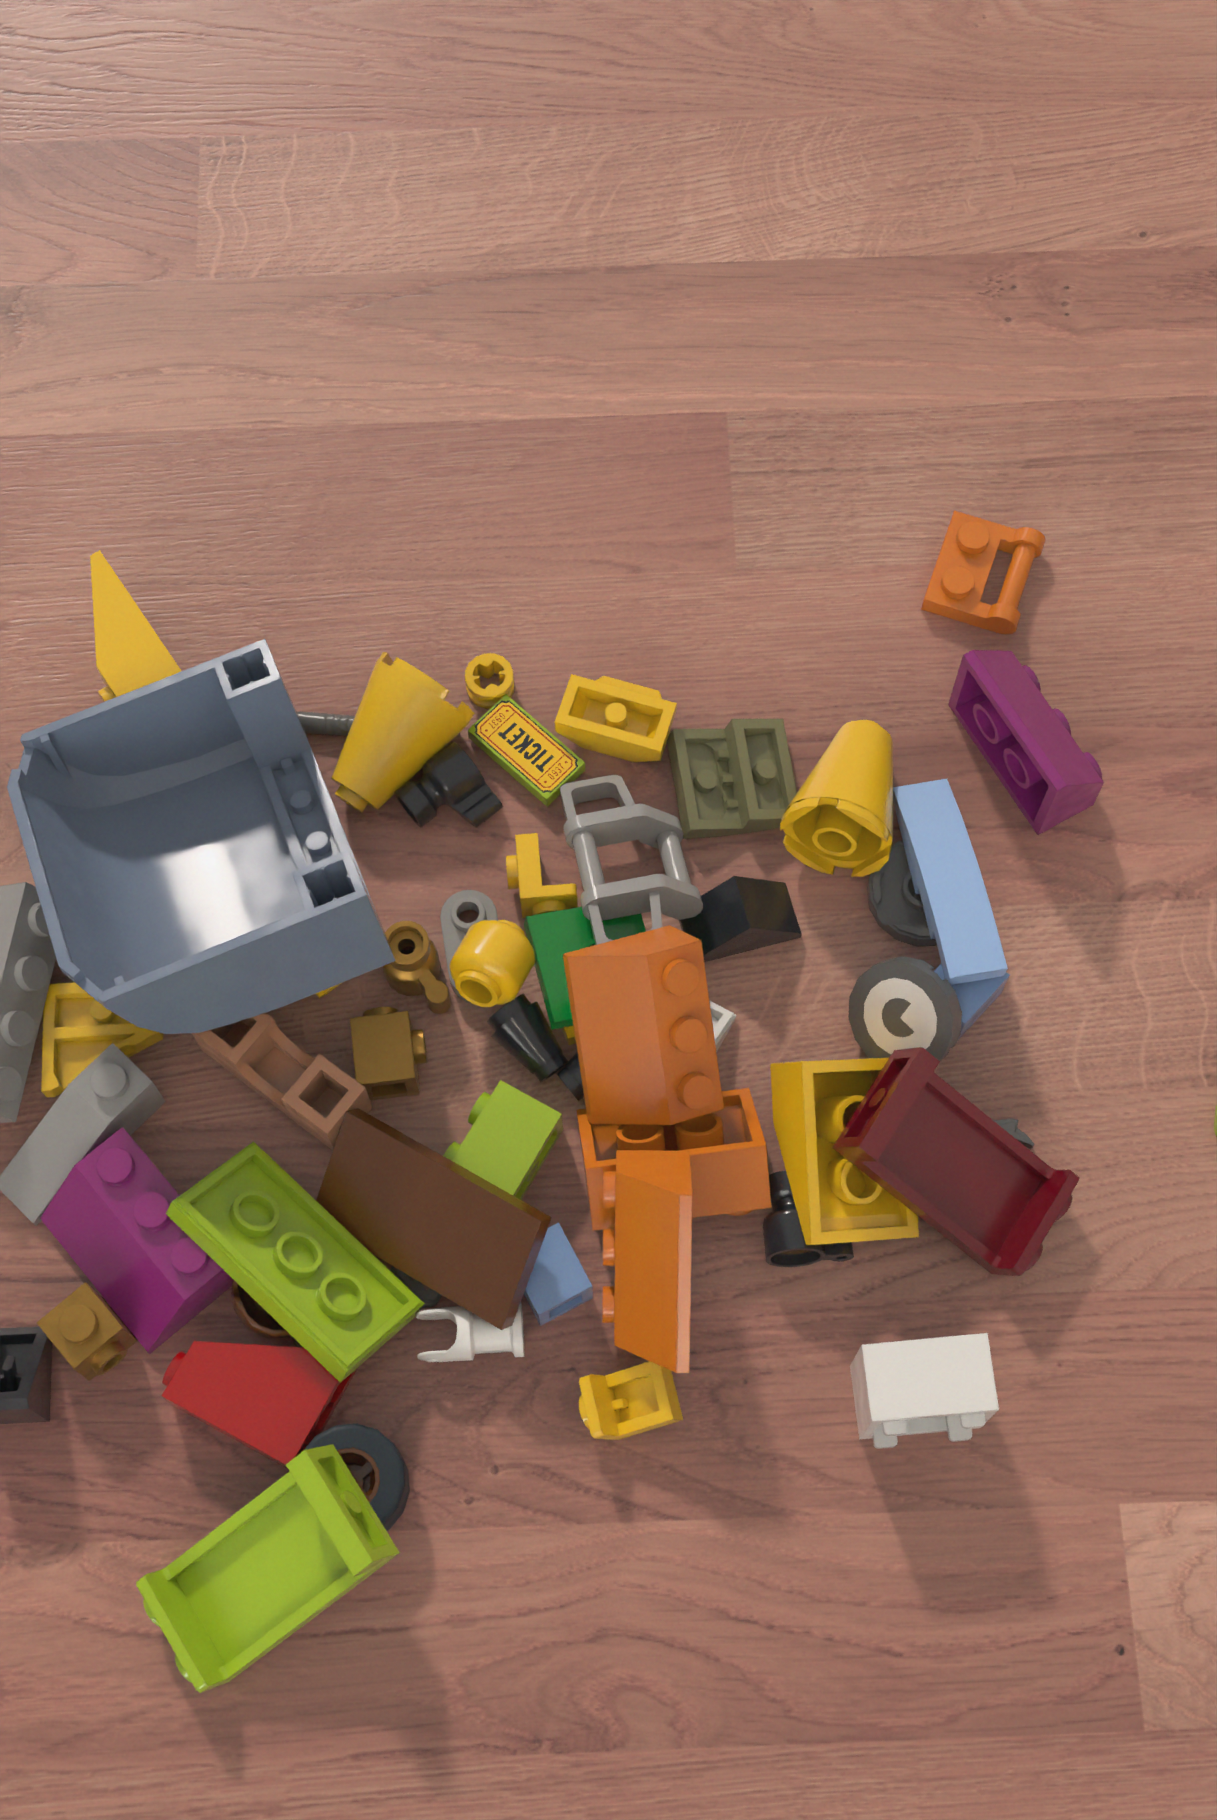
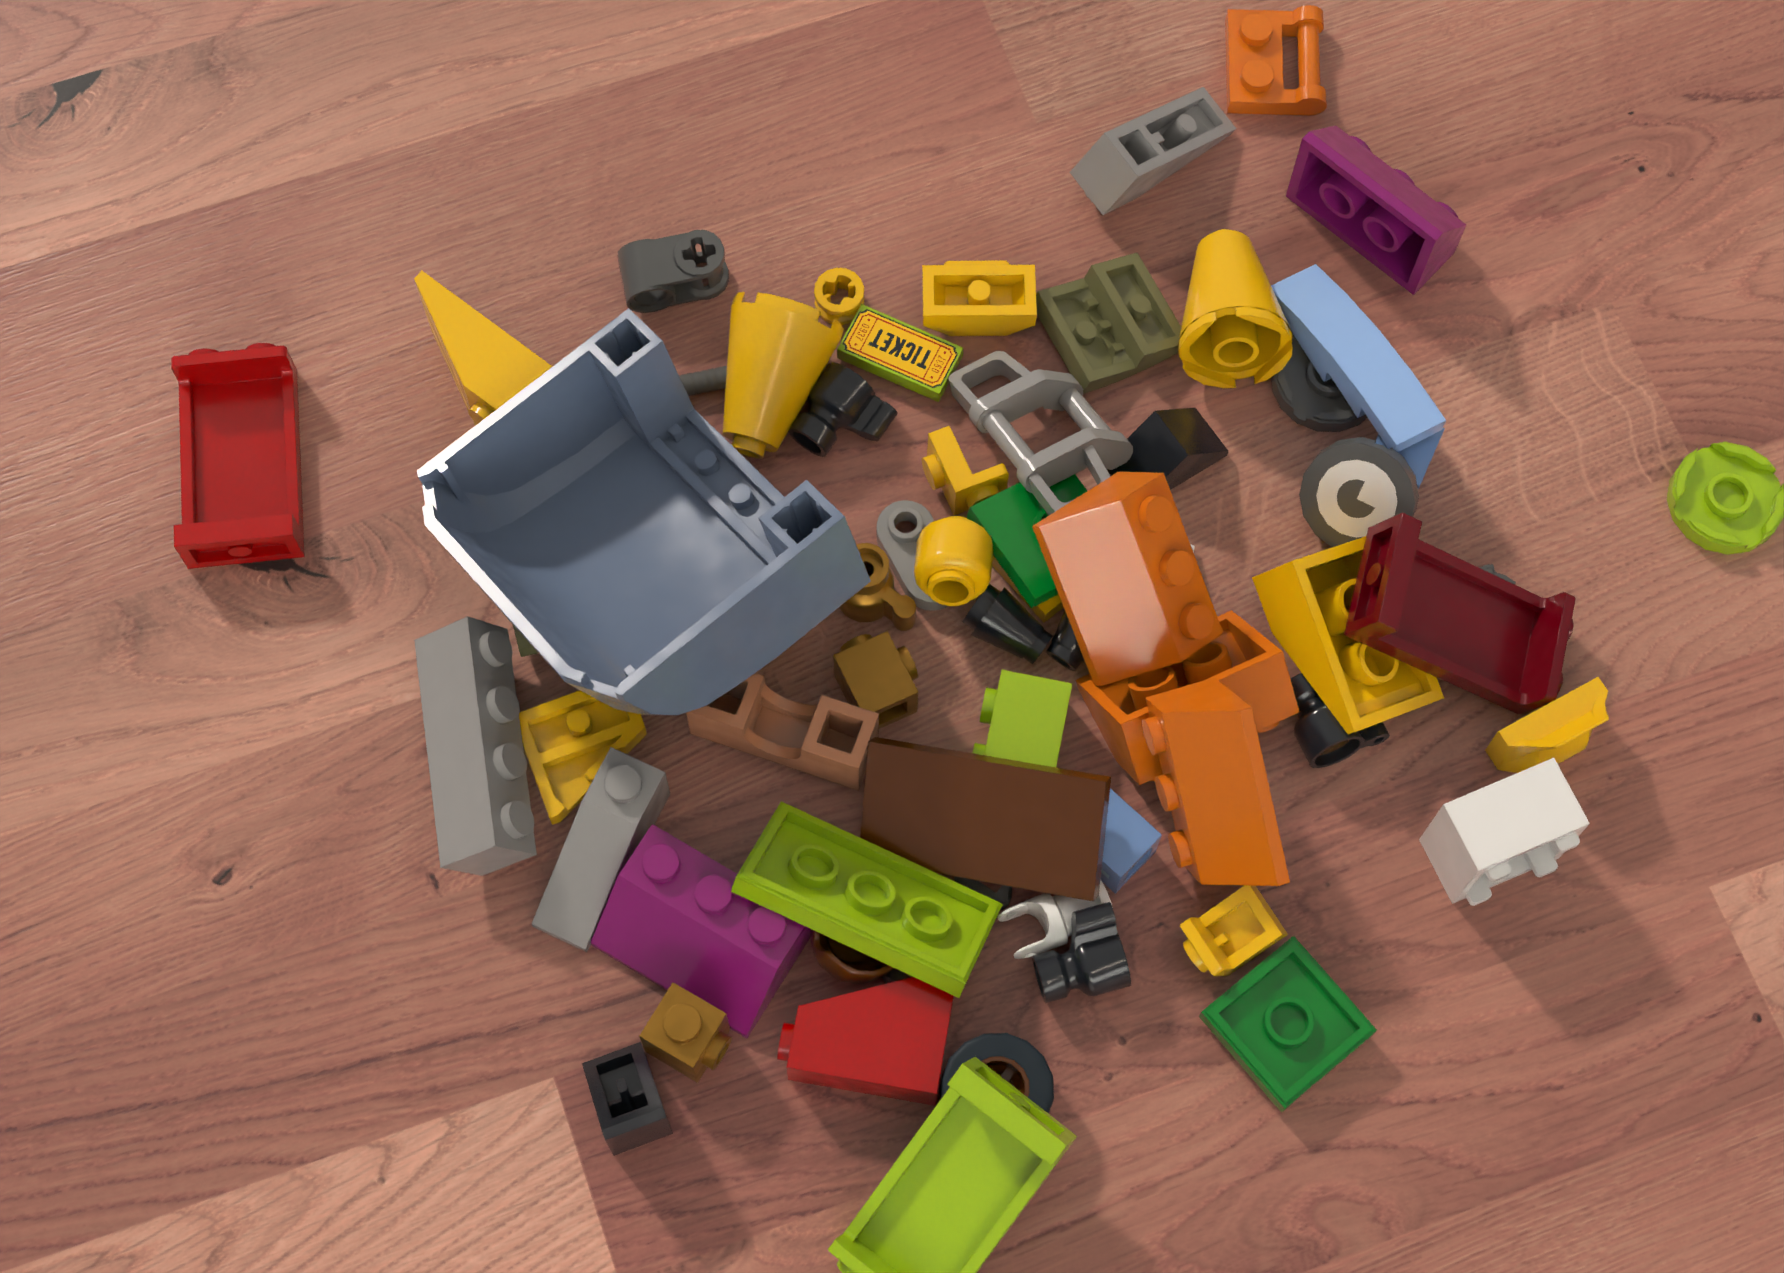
camera: 20 degrees left, 0 degrees up
none -> dark grey piece [617,230,729,313]
none -> black piece [1032,902,1131,1004]
none -> light grey slope [1070,87,1236,215]
none -> green plate [1199,936,1377,1113]
none -> yellow slope [1485,677,1609,773]

